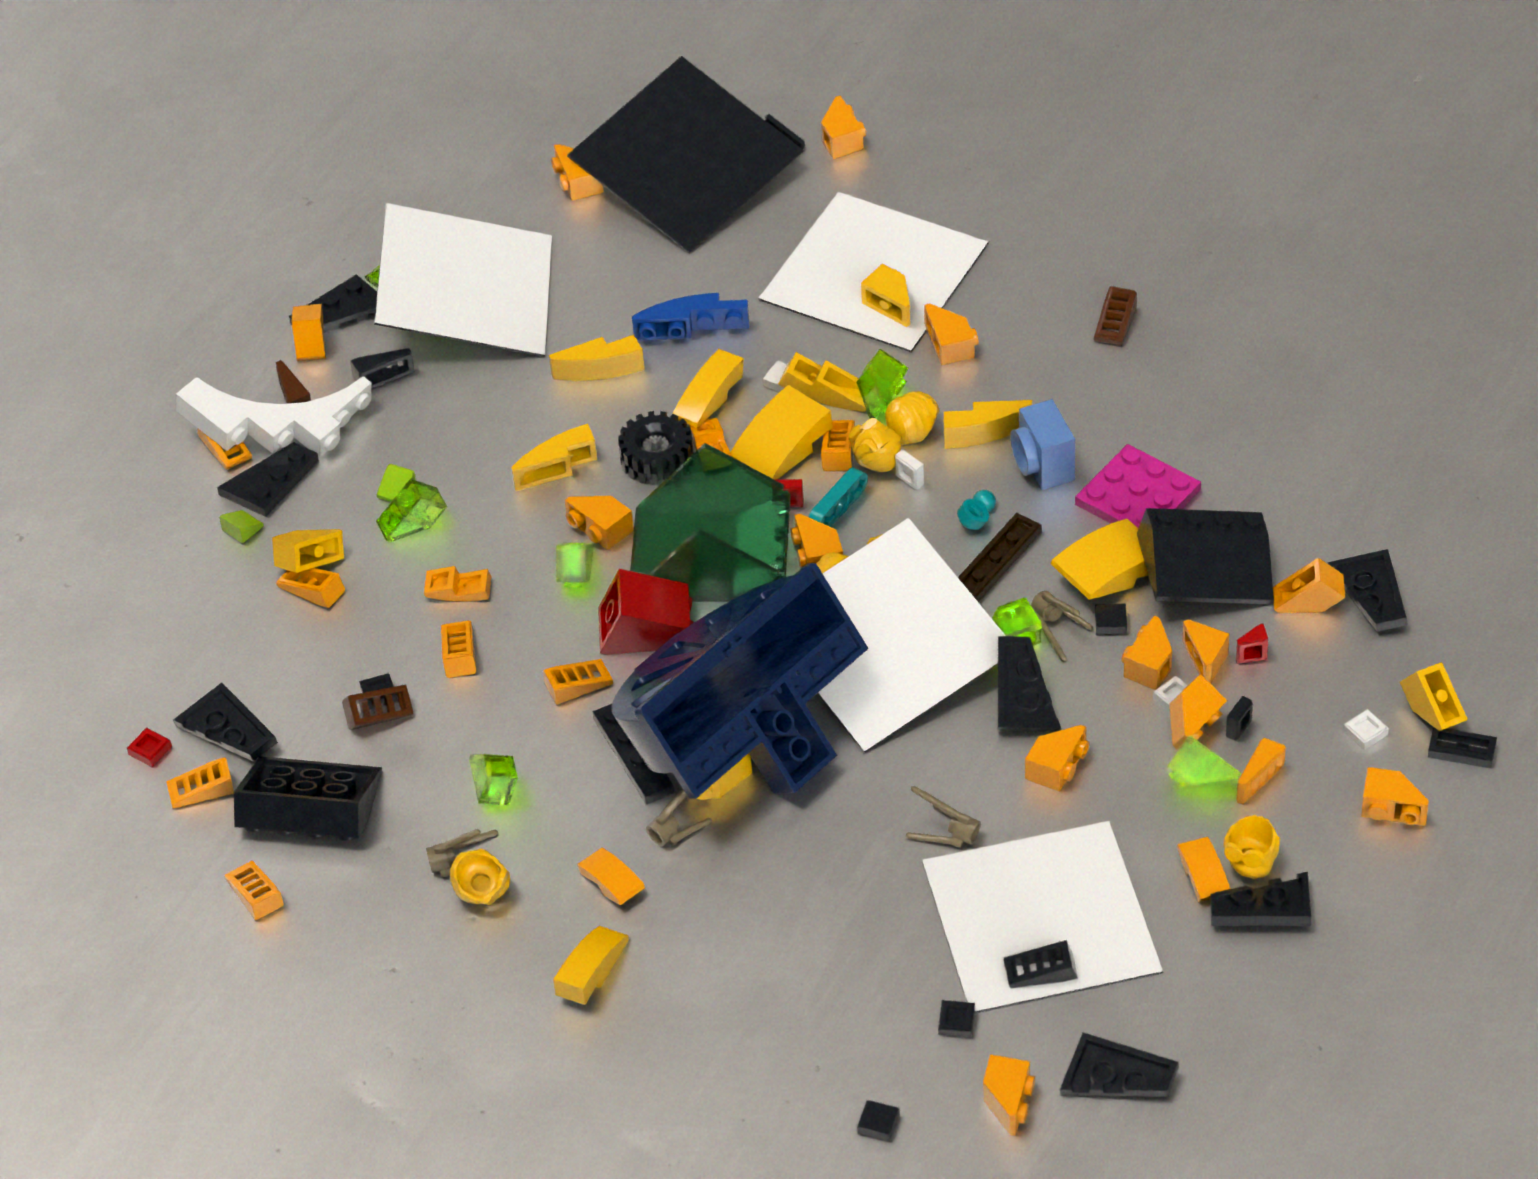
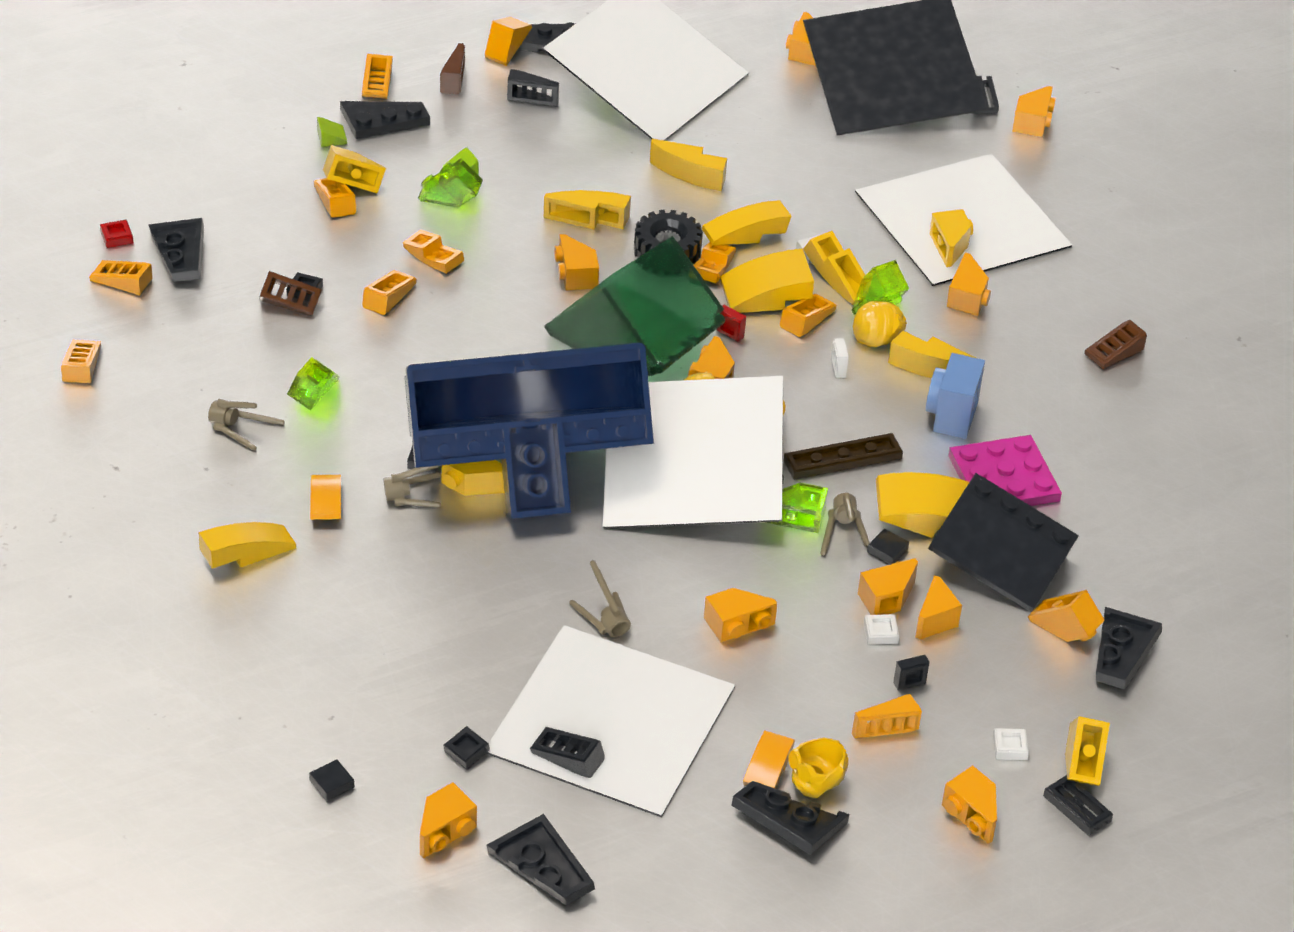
camera: 30 degrees right, 5 degrees down
white arch [176,376,372,457] -> none
black slope [234,756,382,841] -> none
yellow hair [450,848,511,905] -> none
light orange slope [543,659,613,705] -> none
clear neon green slope [556,543,594,588] -> none
red slope [598,569,694,655] -> none
blue slope [632,293,749,340] -> none
teal beam [808,467,868,527] -> none
yellow hair [848,418,902,472] -> none
teal plate [957,489,996,530] -> none
black wing [997,636,1061,732] -> none
clear neon green slope [1166,735,1242,787] -> none
light orange slope [1169,674,1227,750] -> none
red slope [1236,623,1268,664] -> none

